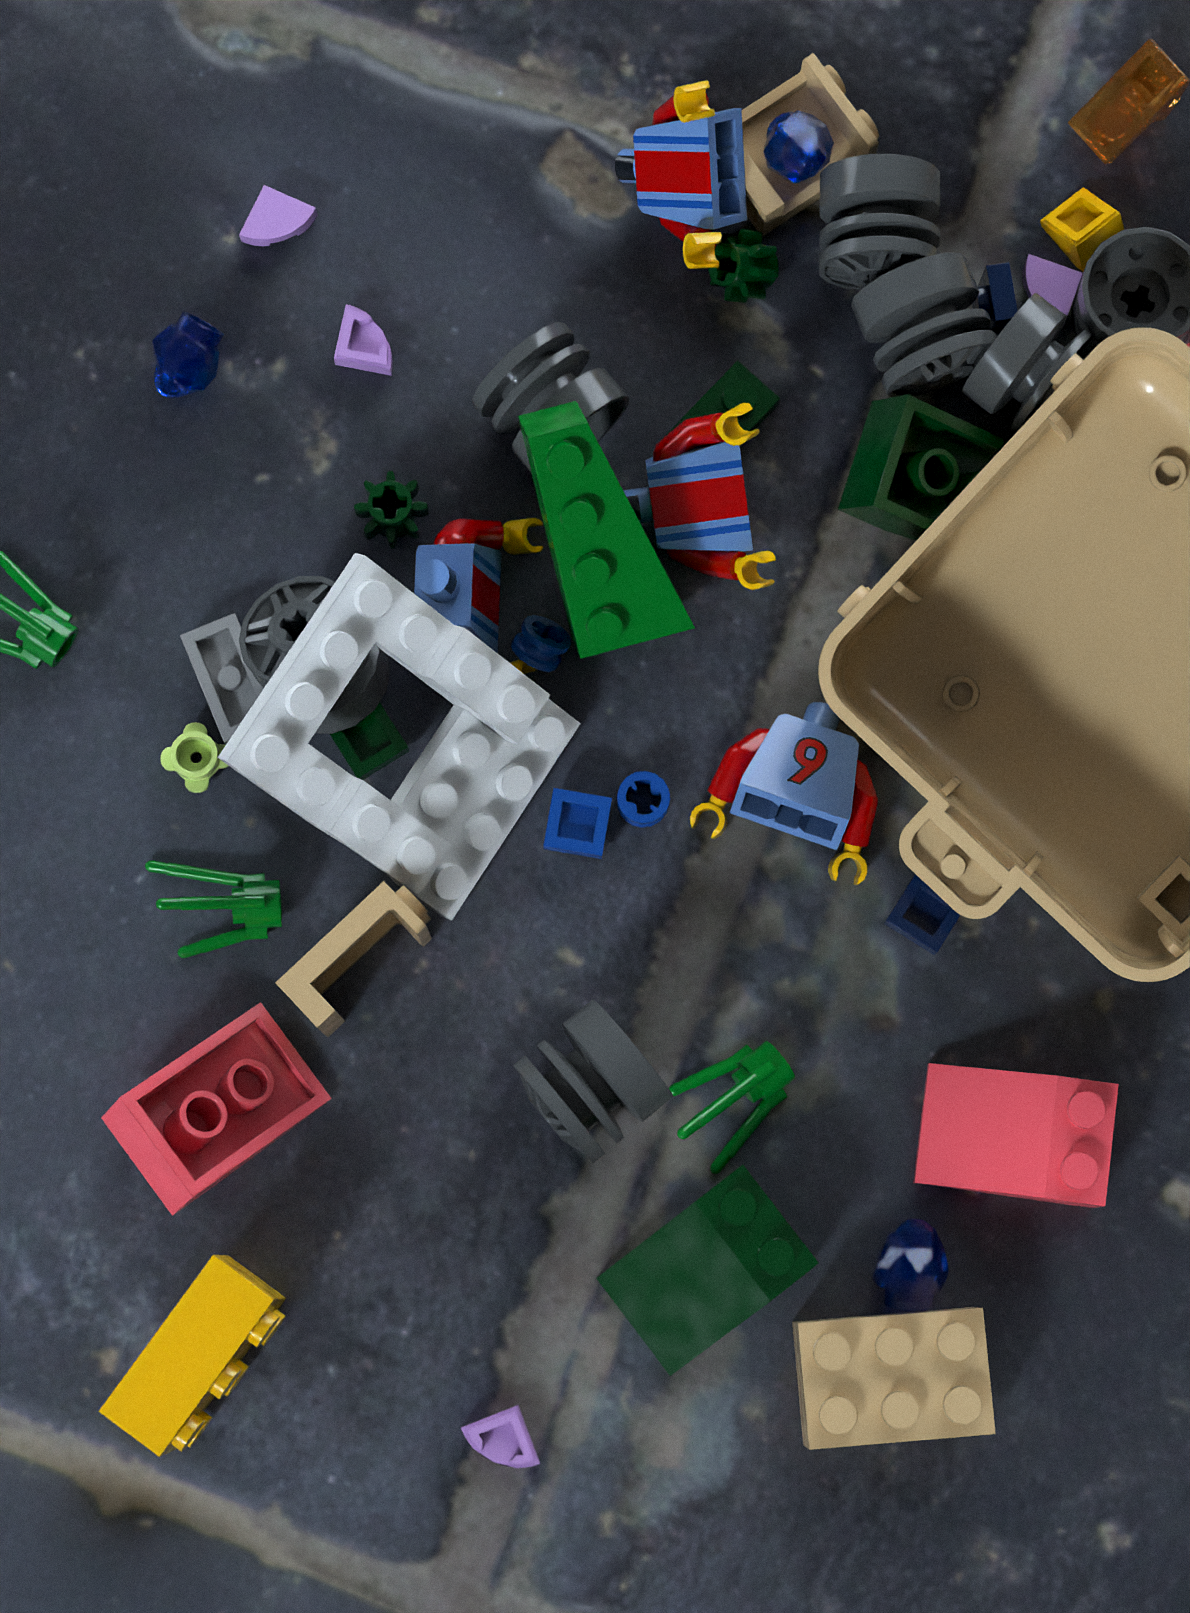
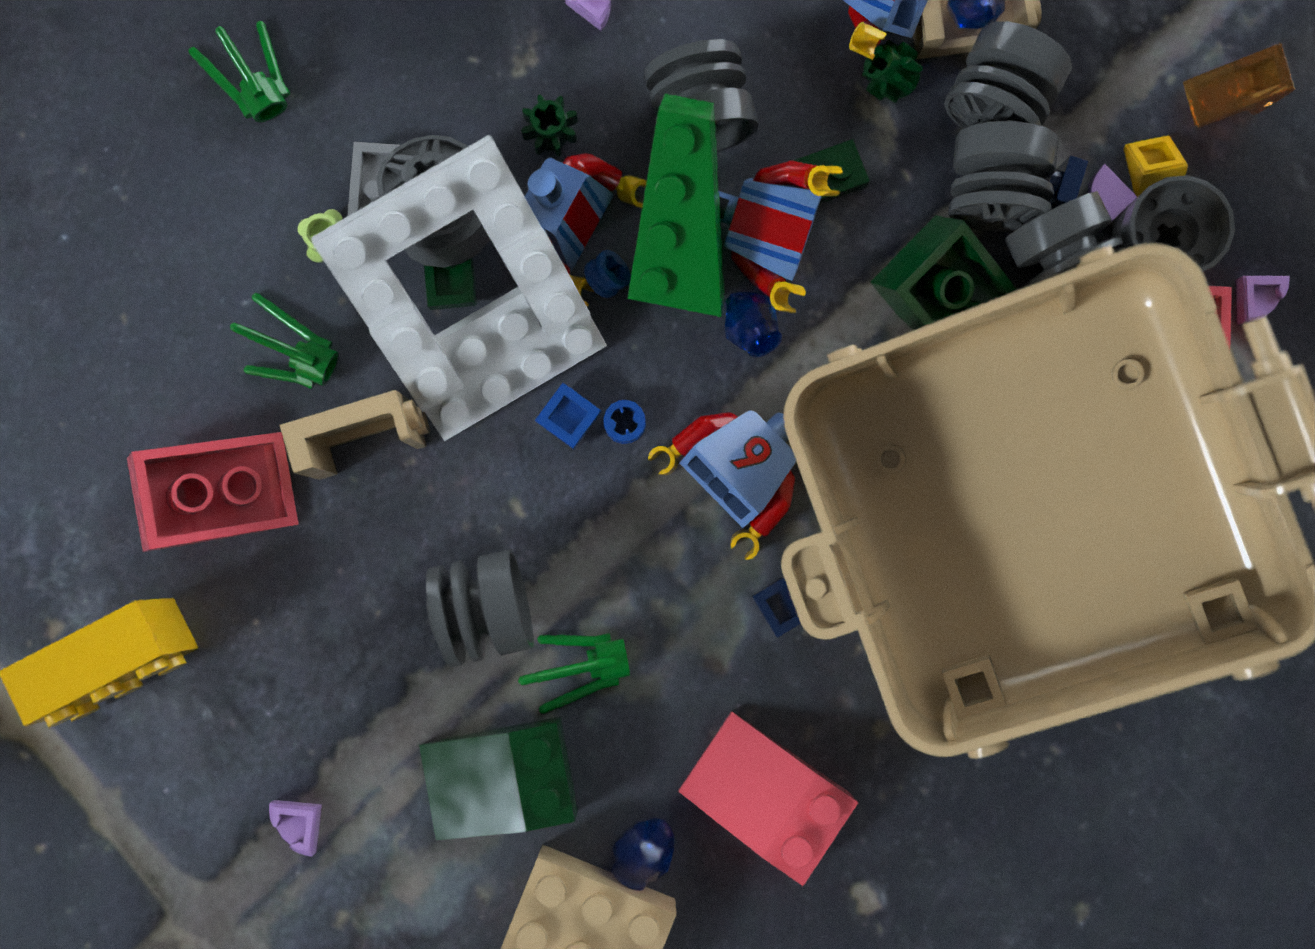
camera: 25 degrees right, 5 degrees up
none -> clear blue rock [724,292,782,358]

